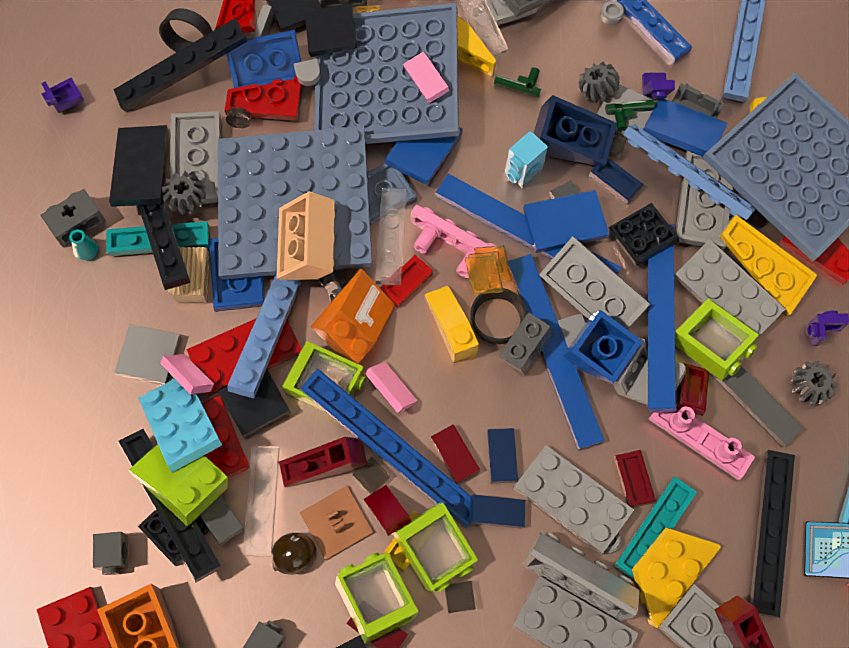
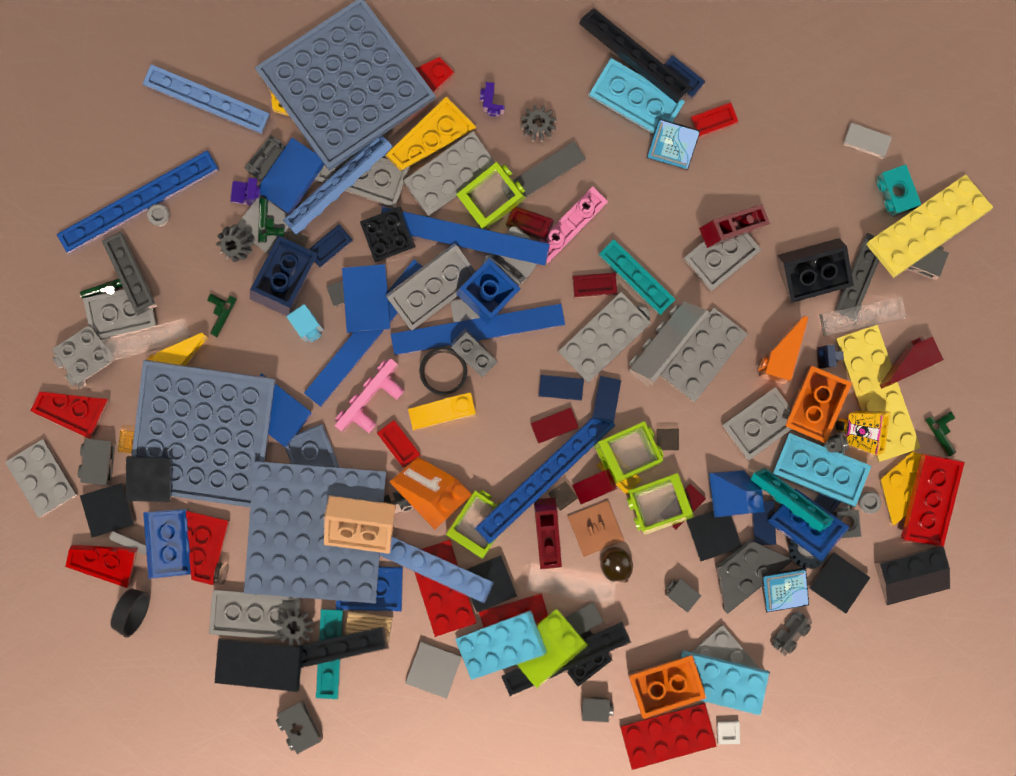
camera: 80 degrees left, 15 degrees up
dark purple bracket [41,78,84,113] -> none
teal cone [69,229,98,260] -> none
black plate [113,18,248,112] -> none
bright pink tile [160,354,214,394] -> none
light grey tile [294,58,321,86] -> none
bright pink tile [365,362,418,413] -> none
clear plate [375,188,407,285] -> none
bright pink tile [403,52,449,104] -> none
clear yellow piece [465,245,512,294] -> none
yellow wing [632,528,721,628] -> none
black plate [750,450,795,618] -> none

